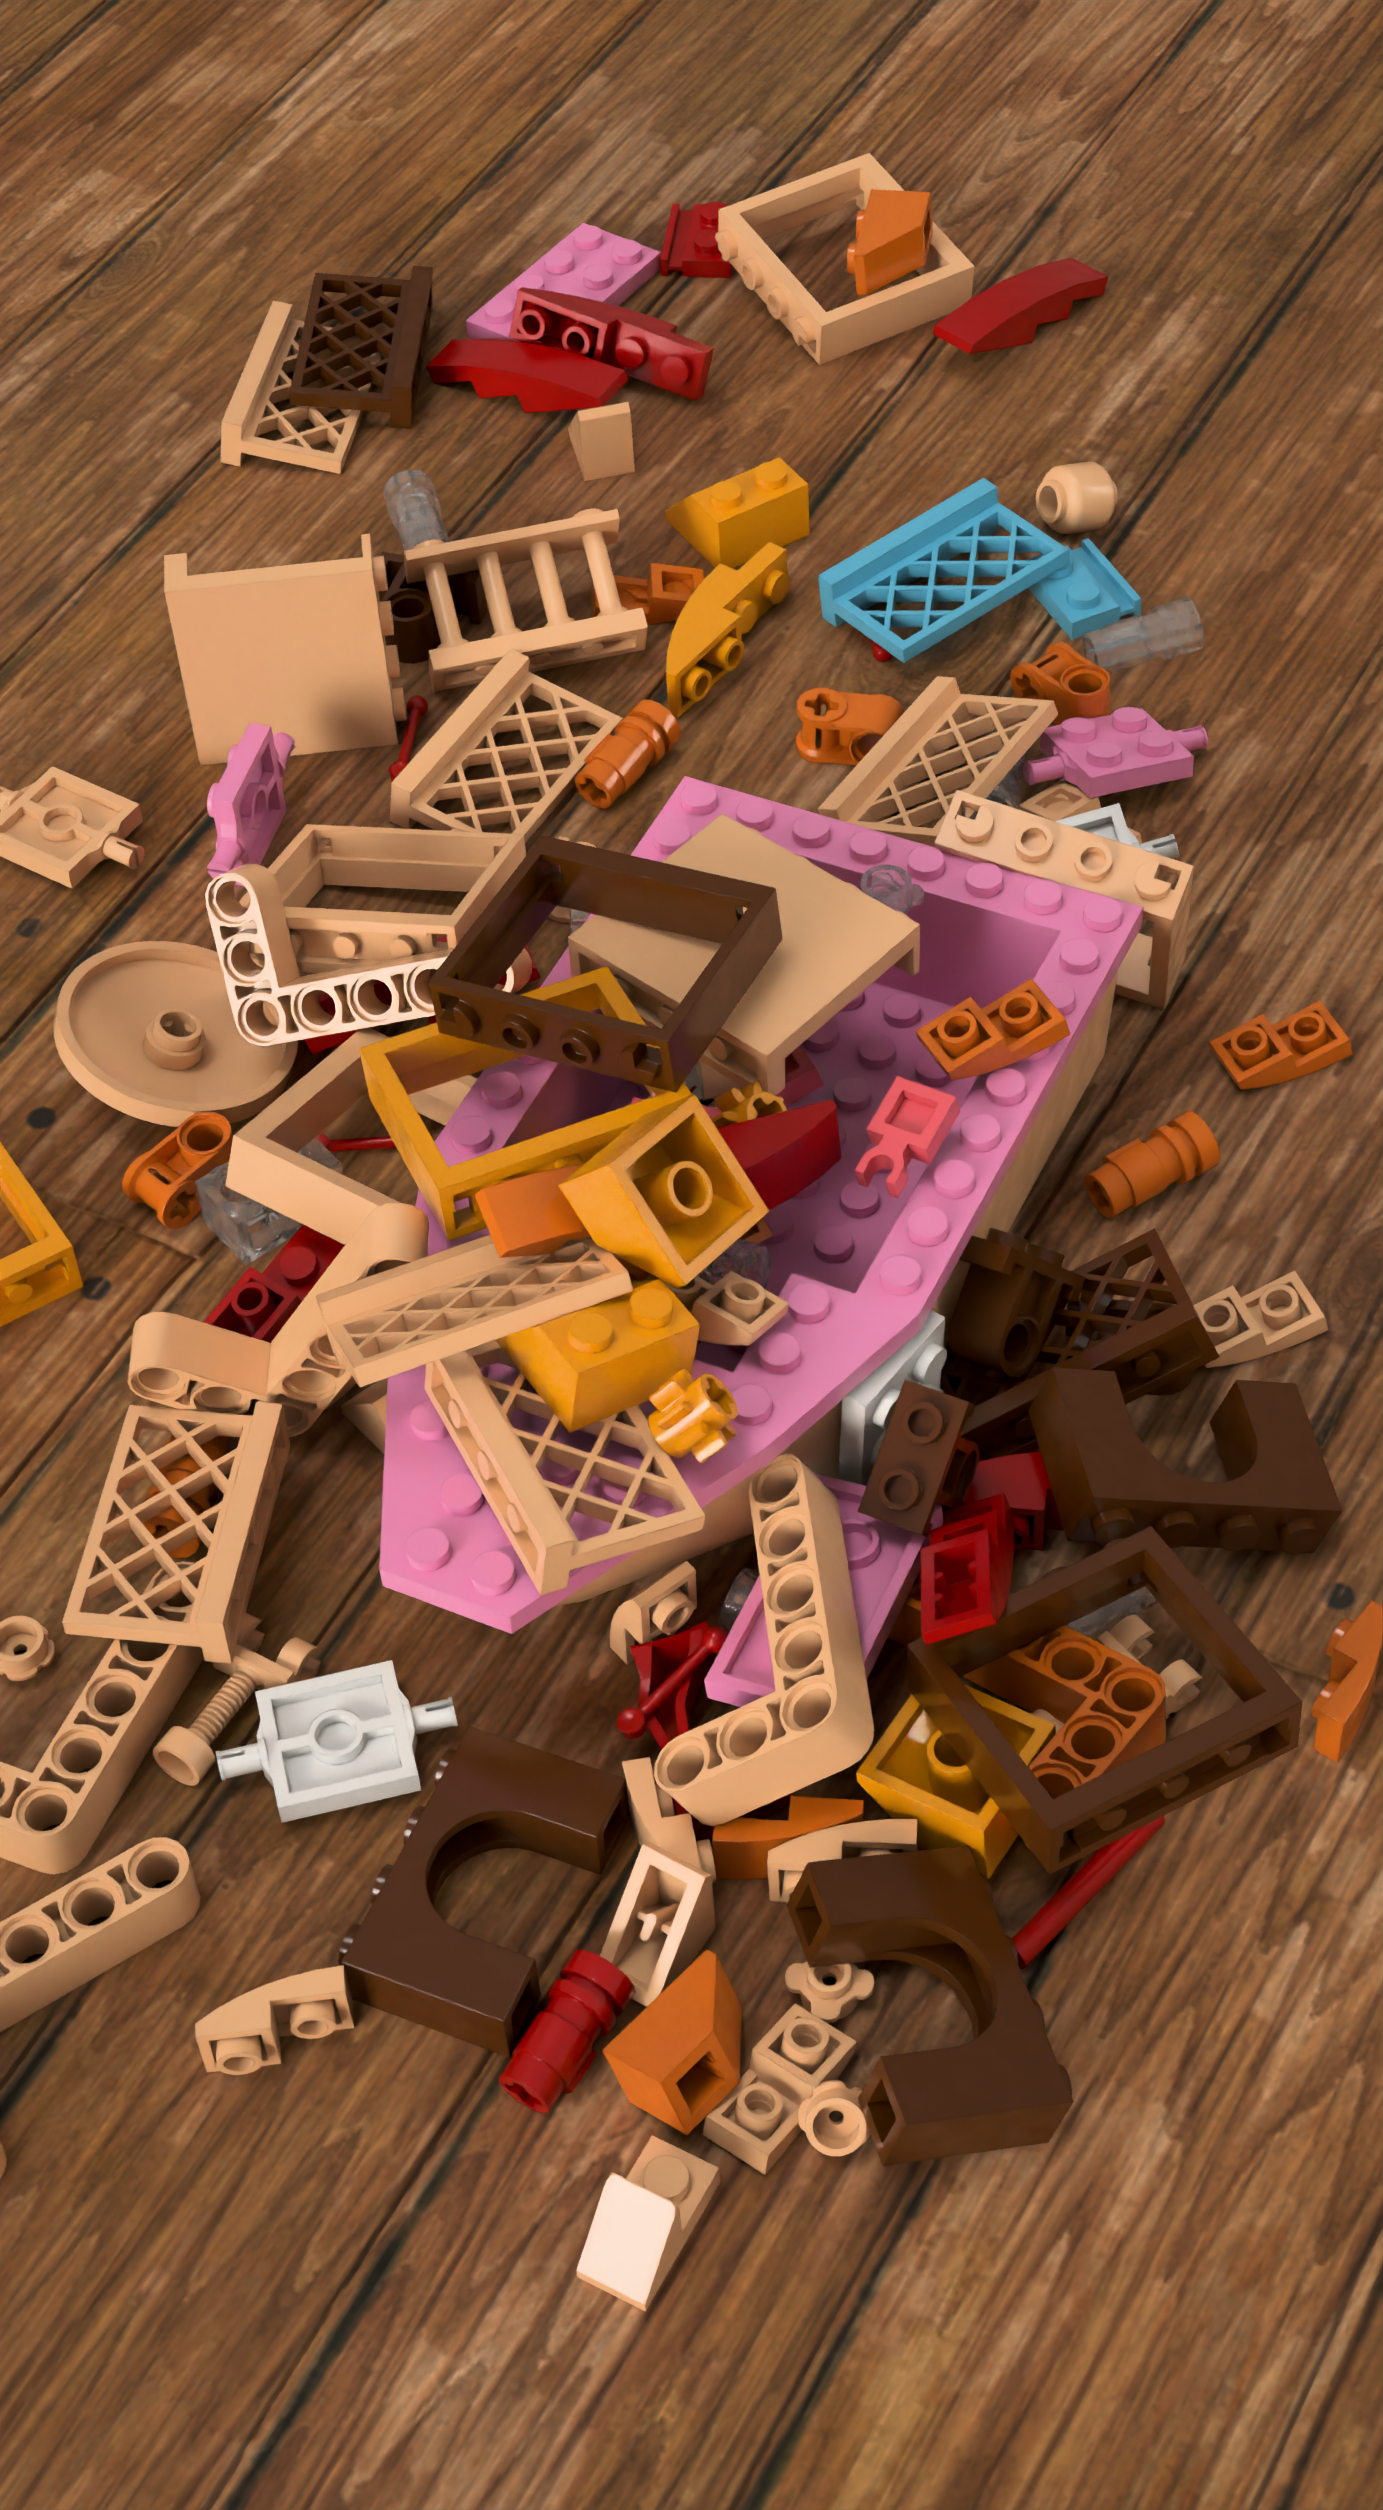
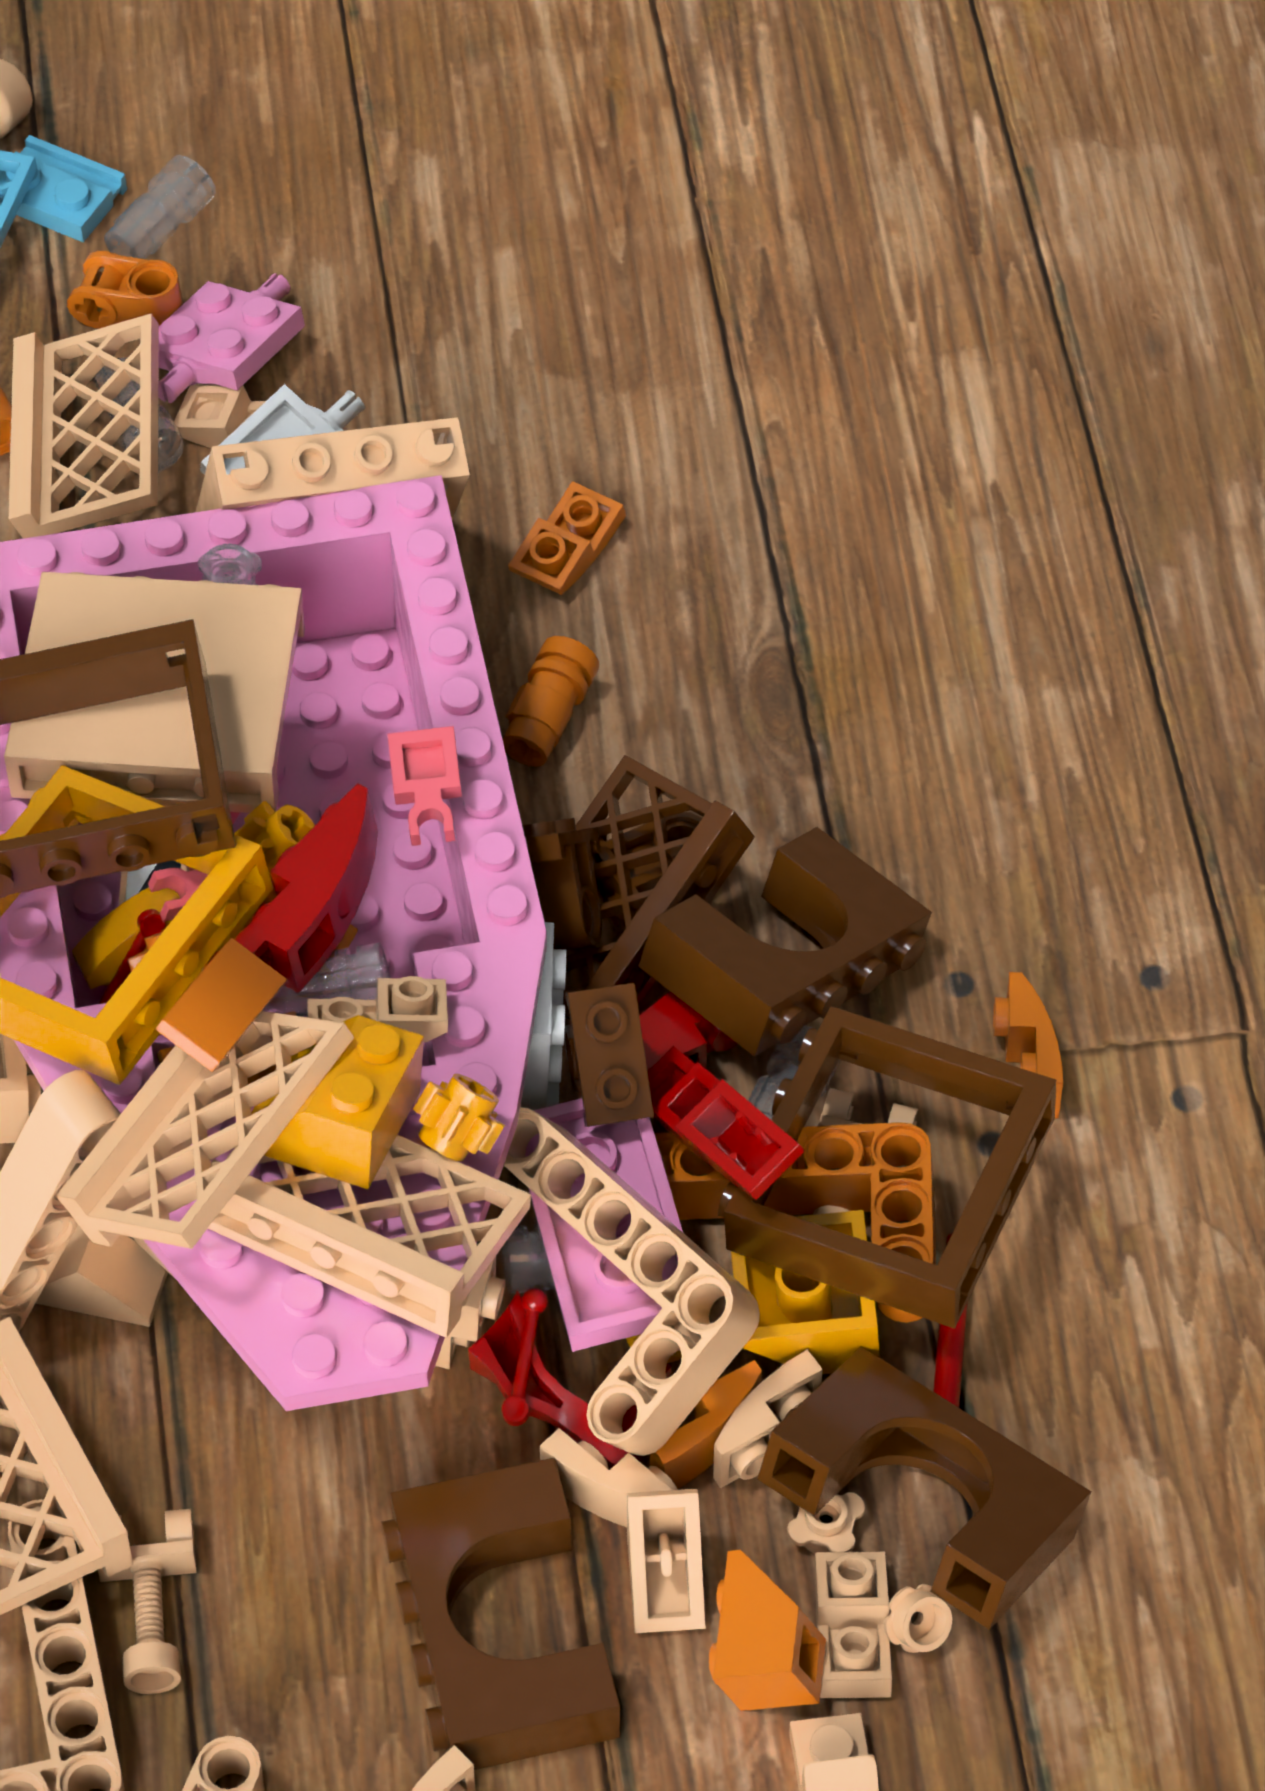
camera: 40 degrees left, 5 degrees up
white plate [216,1660,458,1823] -> none
red axle [498,1950,636,2114] -> none
light orange slope [558,1094,769,1288] -> none
orange slope [915,978,1071,1080] -> none
light nougat slope [1194,1270,1328,1368] -> none

